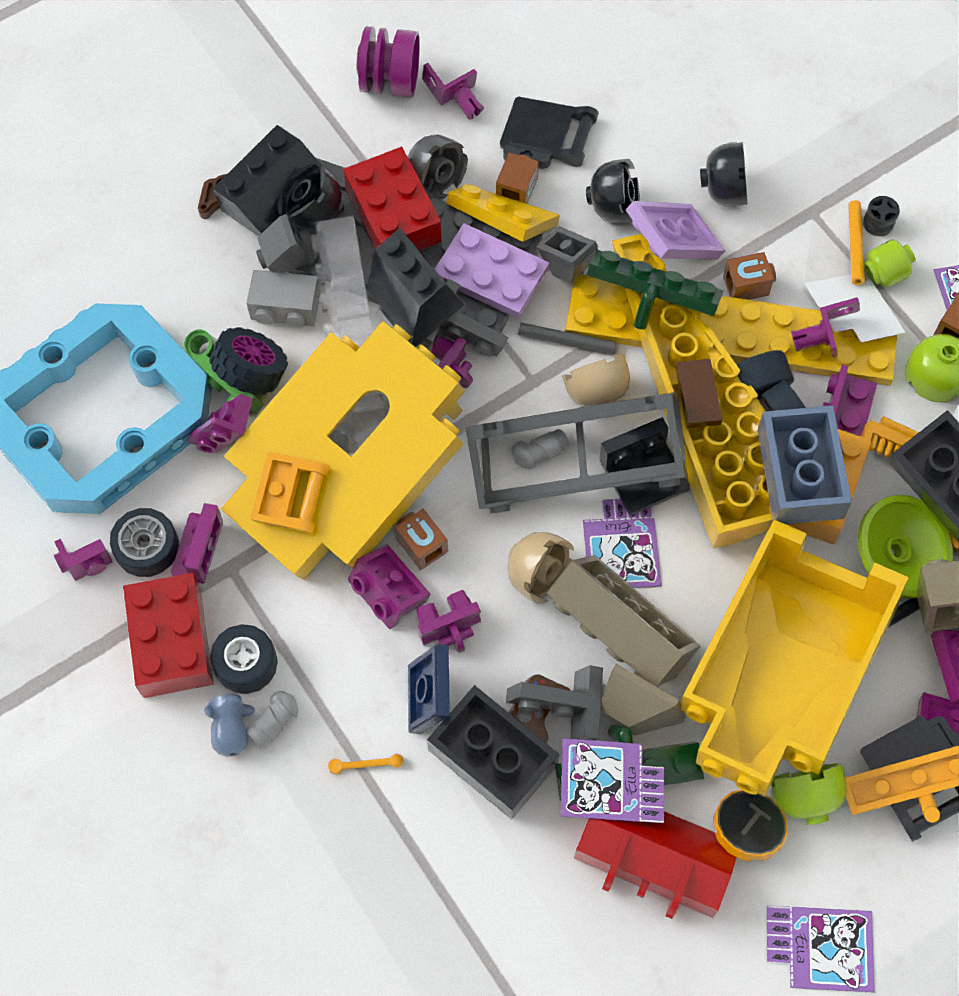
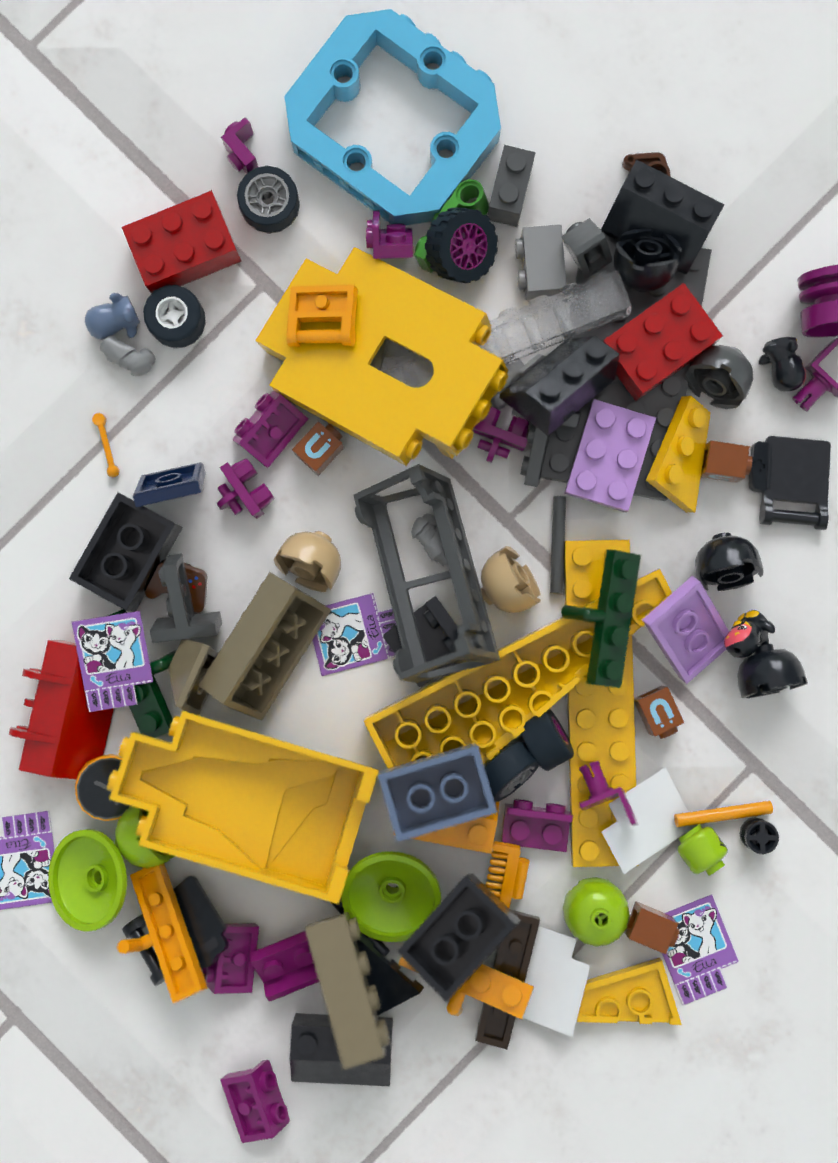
camera: 80 degrees right, 20 degrees up
magenta bracket [171,503,223,584] -> none
dark grey slope [536,226,599,283] -> none
reddish brown tile [675,359,723,428] -> none
none -> lime dish [48,829,127,932]
none -> dark grey brick [488,145,536,227]
none -> black animal [724,610,775,658]
none -> black animal [759,337,806,392]

